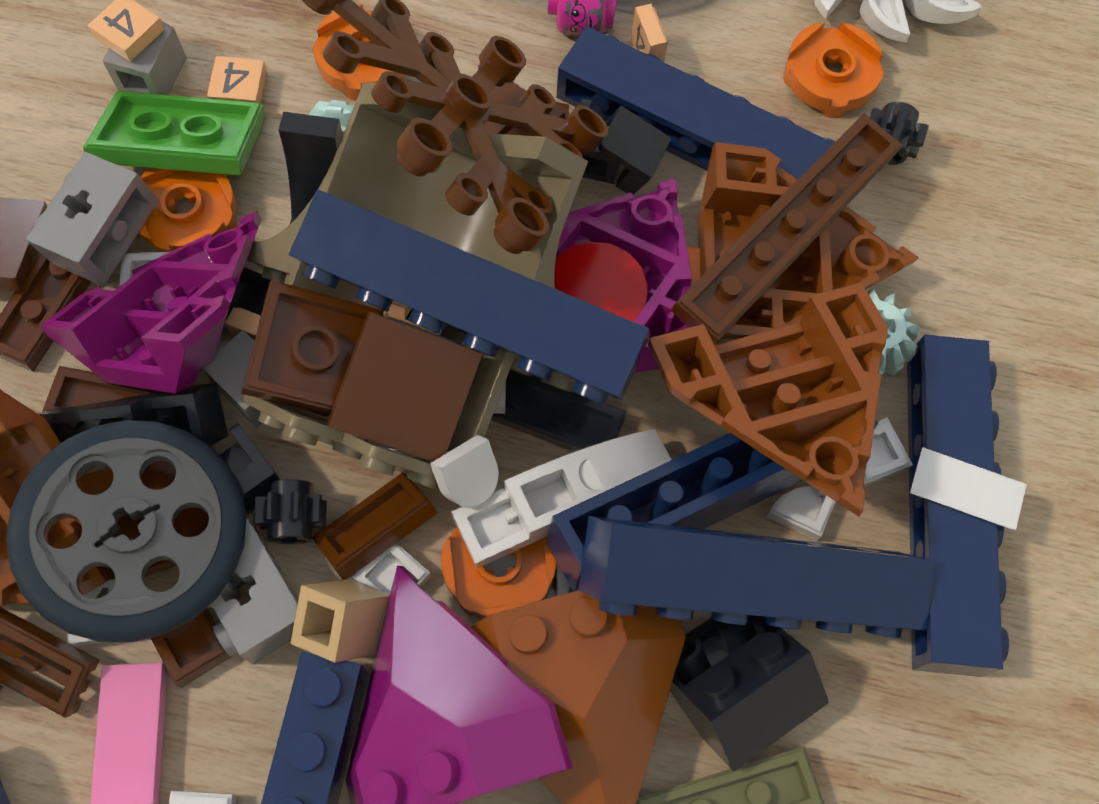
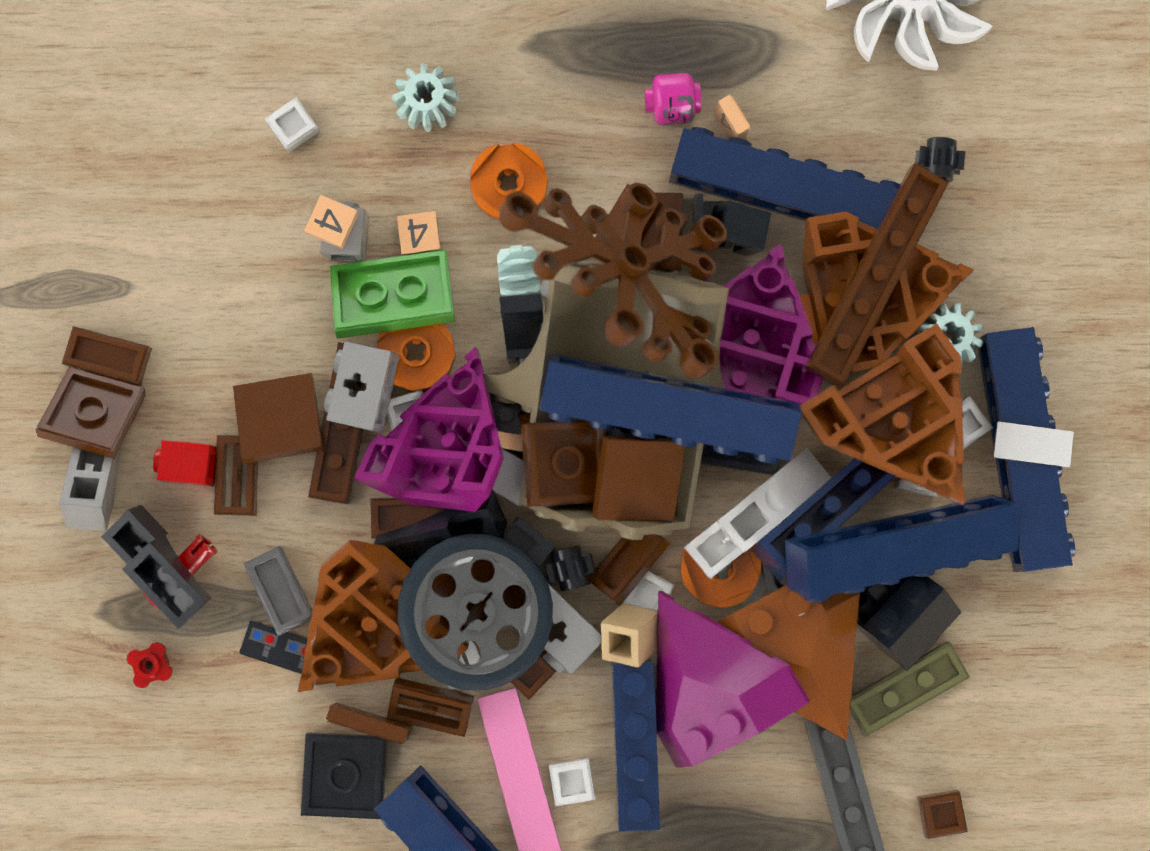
camera: 10 degrees left, 15 degrees up
white tile [430,435,499,508] -> none
red tile [554,242,648,322] -> none
orange plate [783,22,884,118] -> none

